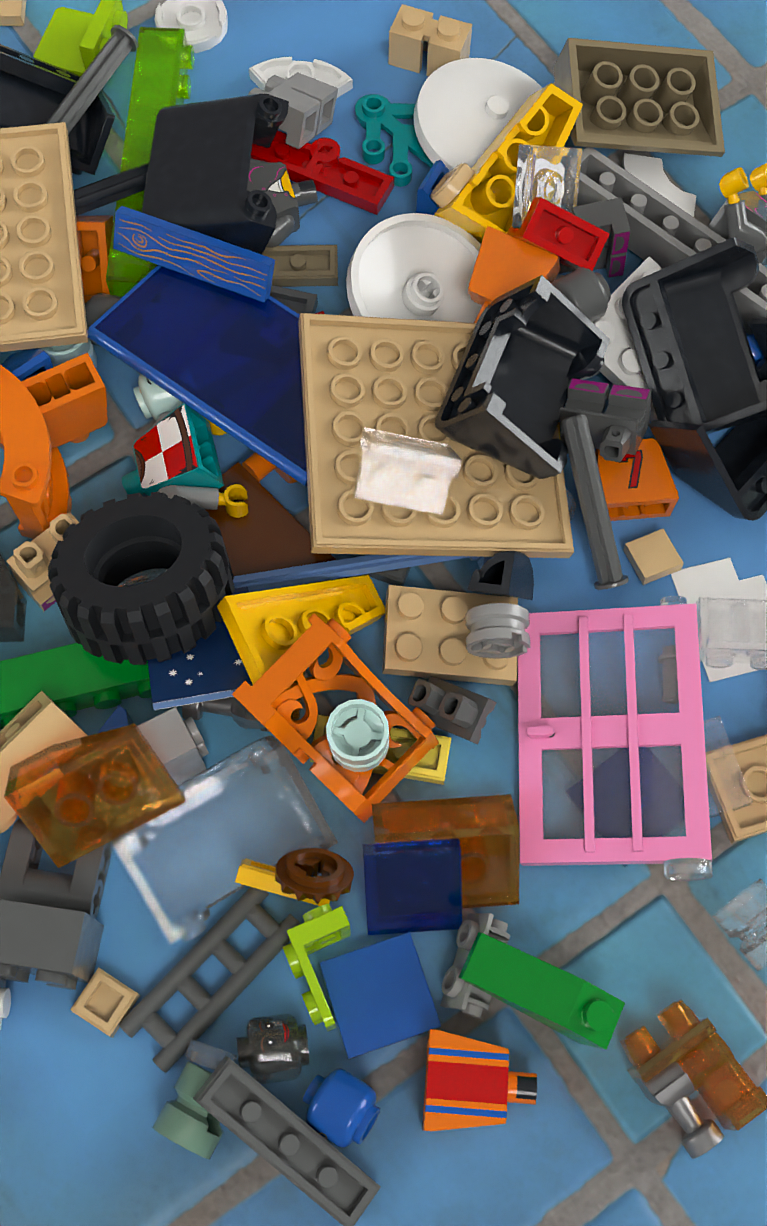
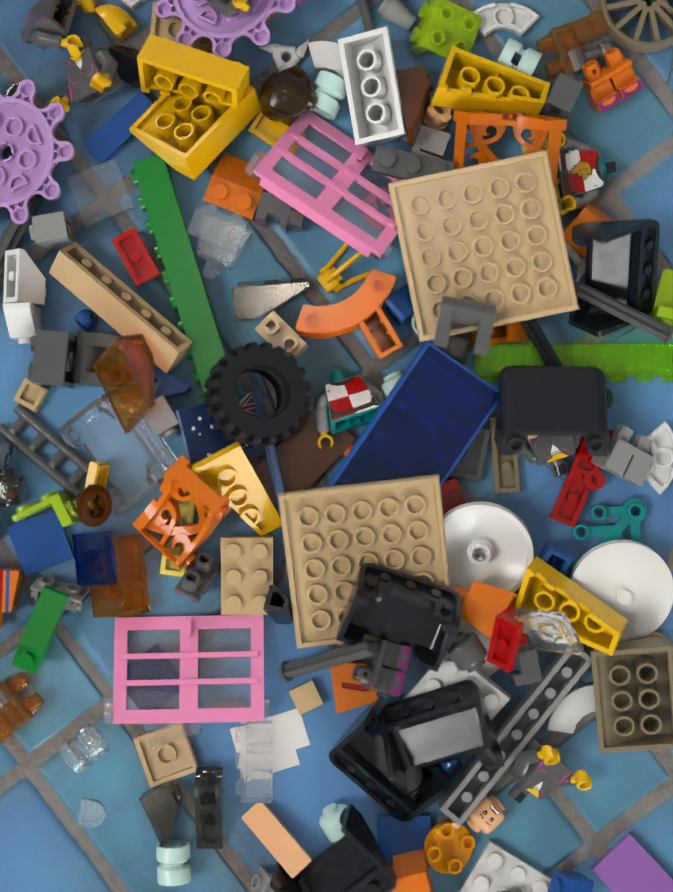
camera: 90 degrees right, 20 degrees up
blue tile [113,206,275,302] -> none
light aqua wheel [326,699,389,772] -> none
clear bracket [353,428,462,515] -> none
tan tile [431,163,475,208] -> none
light grey wheel [466,603,530,659] -> none
none -> dark grey connector [433,295,497,356]

